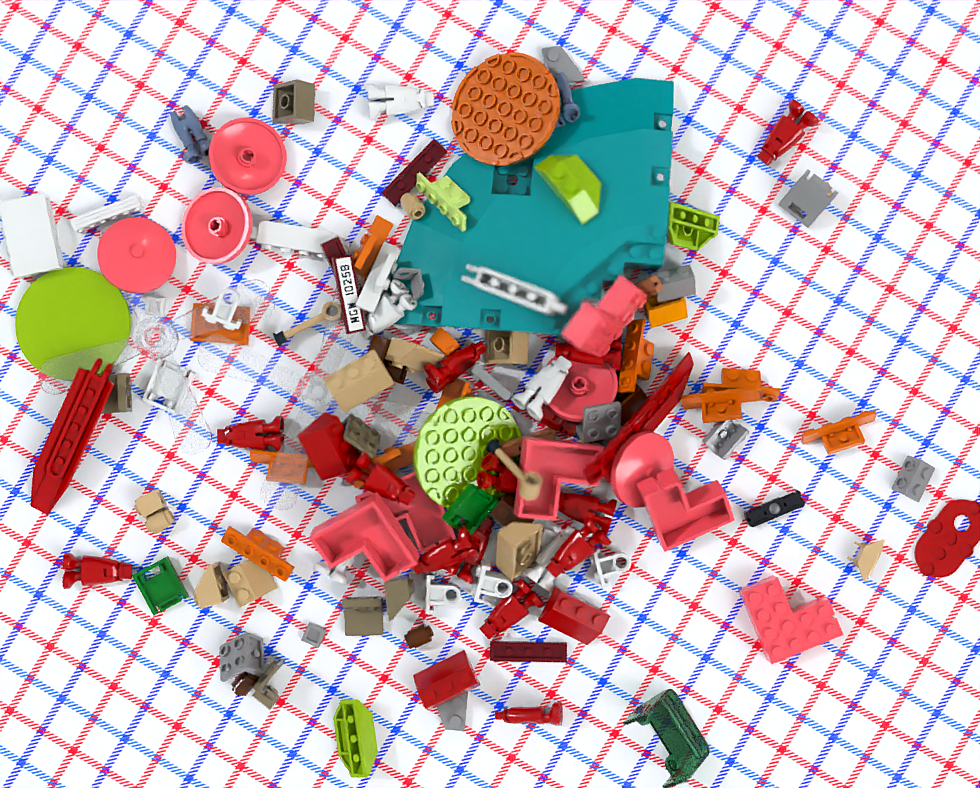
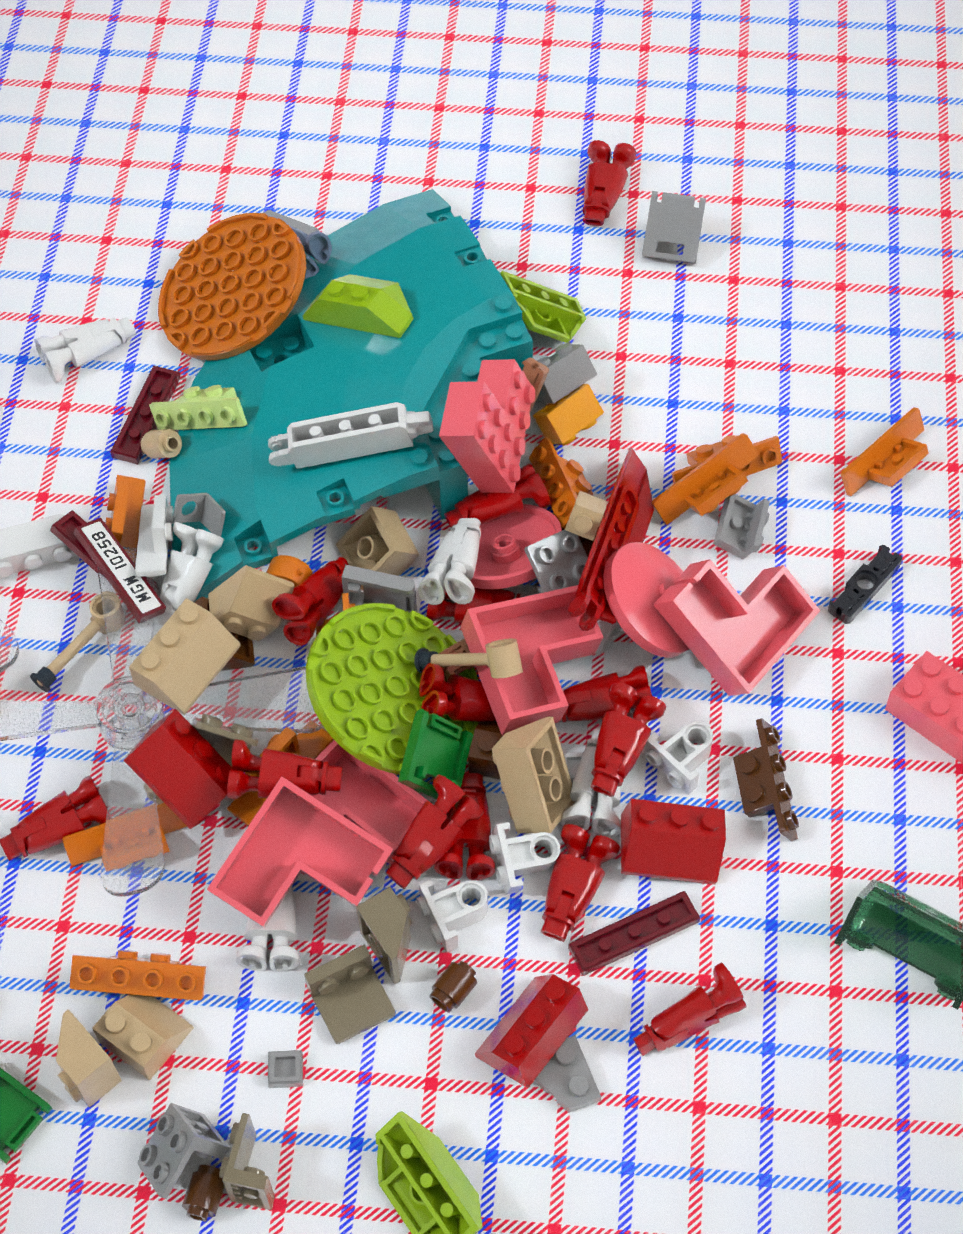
camera: 20 degrees left, 30 degrees down
none -> tan brick [565,491,608,541]
none -> reddish brown bracket [733,718,799,841]

